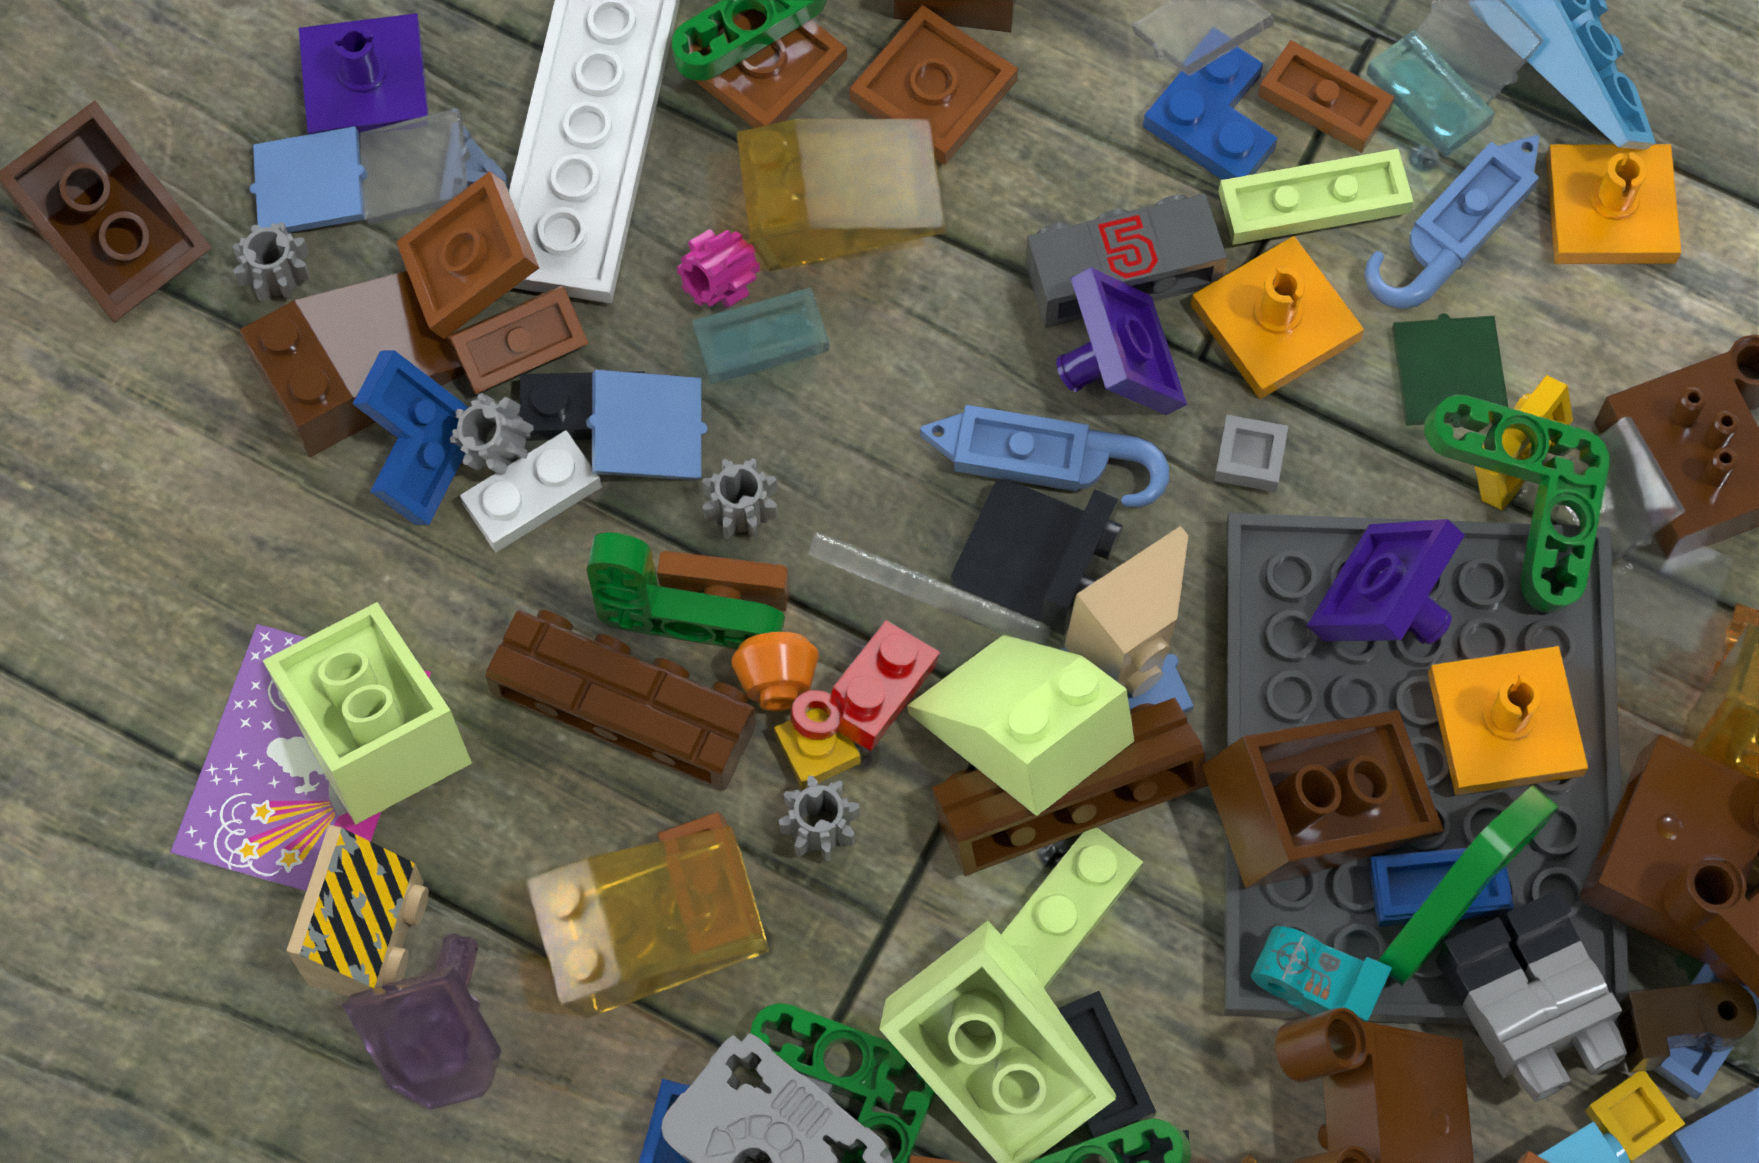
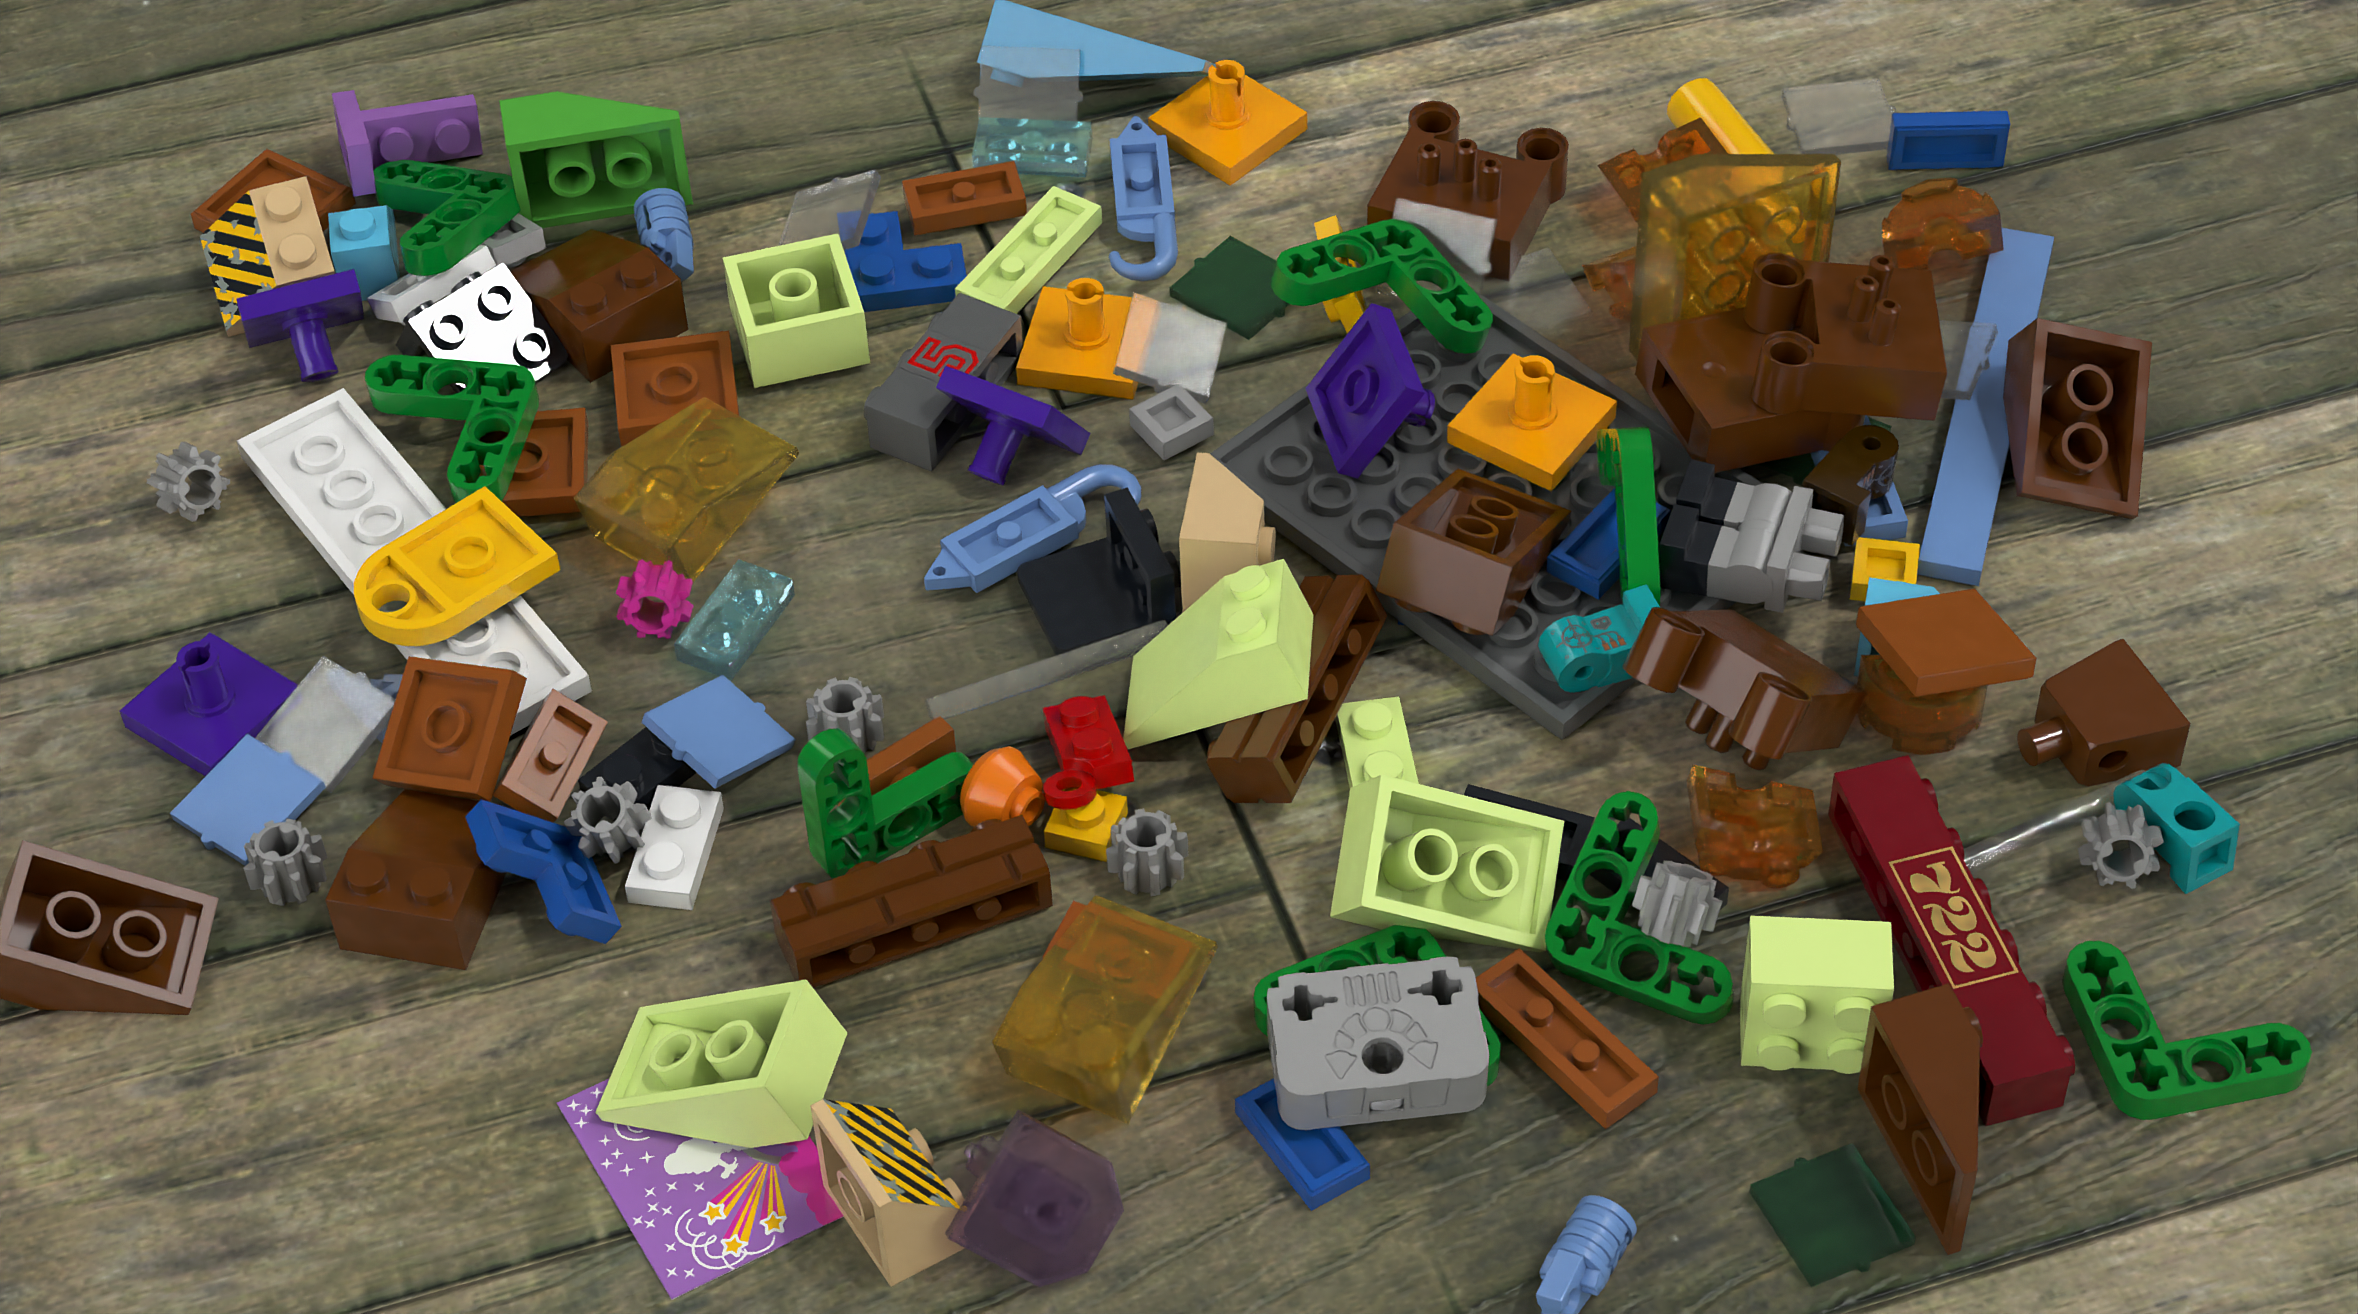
camera: 45 degrees left, 20 degrees down
none -> yellow plate [354,486,561,646]
none -> yellowish green brick [723,233,870,388]
none -> clear piece [1113,293,1226,404]

